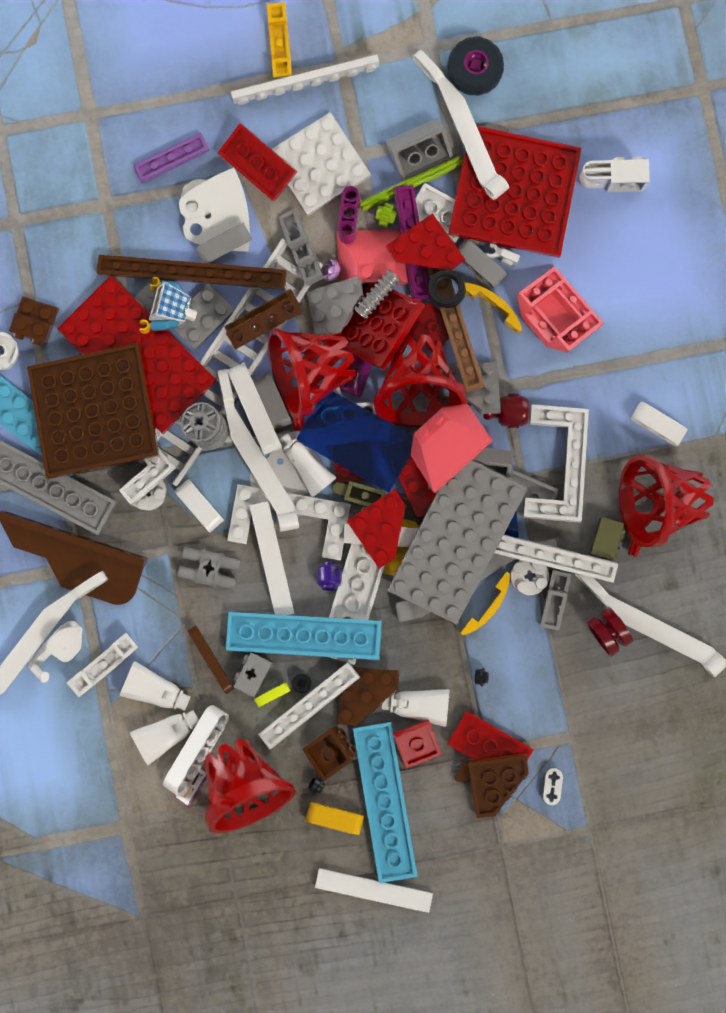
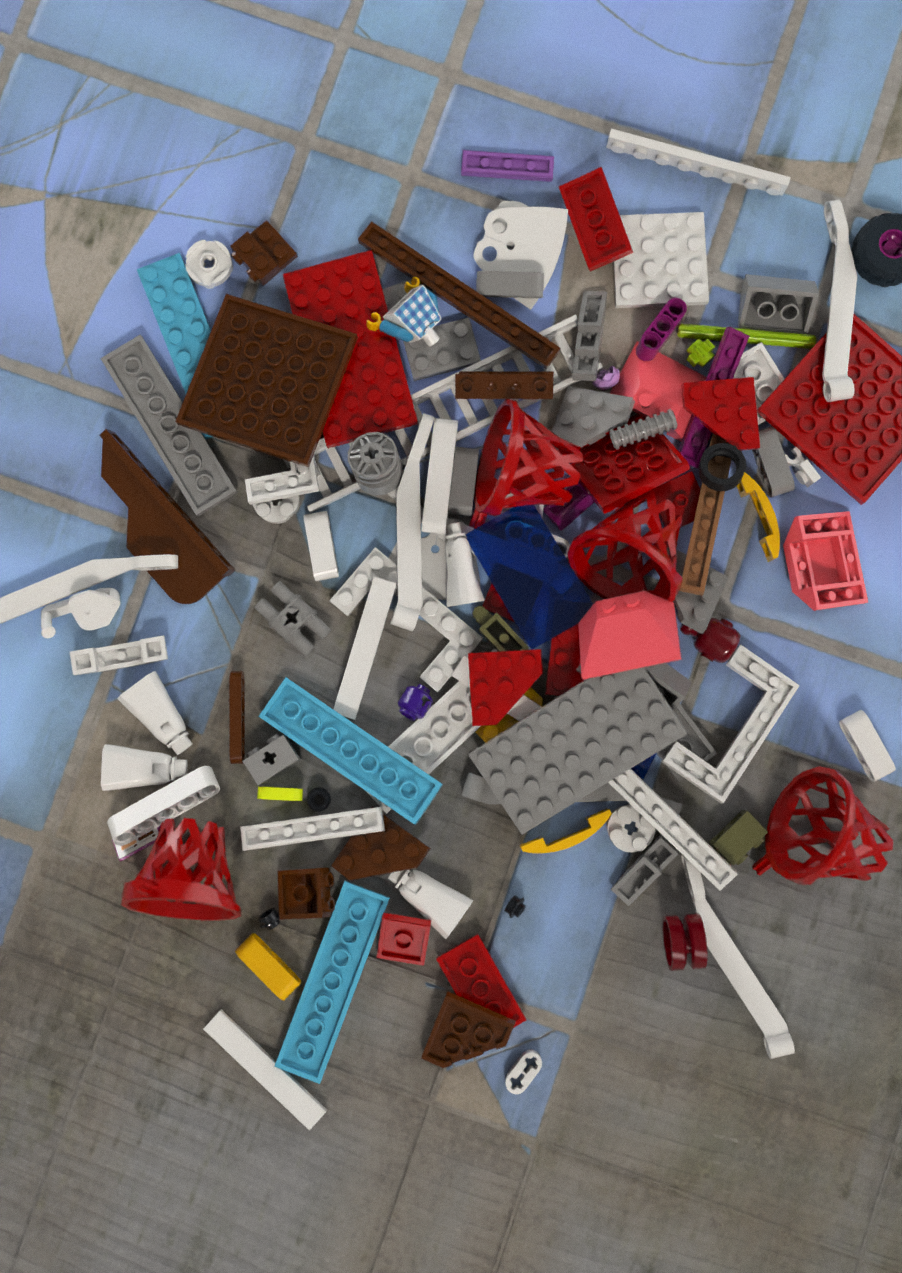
camera: 30 degrees right, 0 degrees up
yellow slope [266,2,292,79] -> none
reddish brown tile [455,762,471,782] -> none

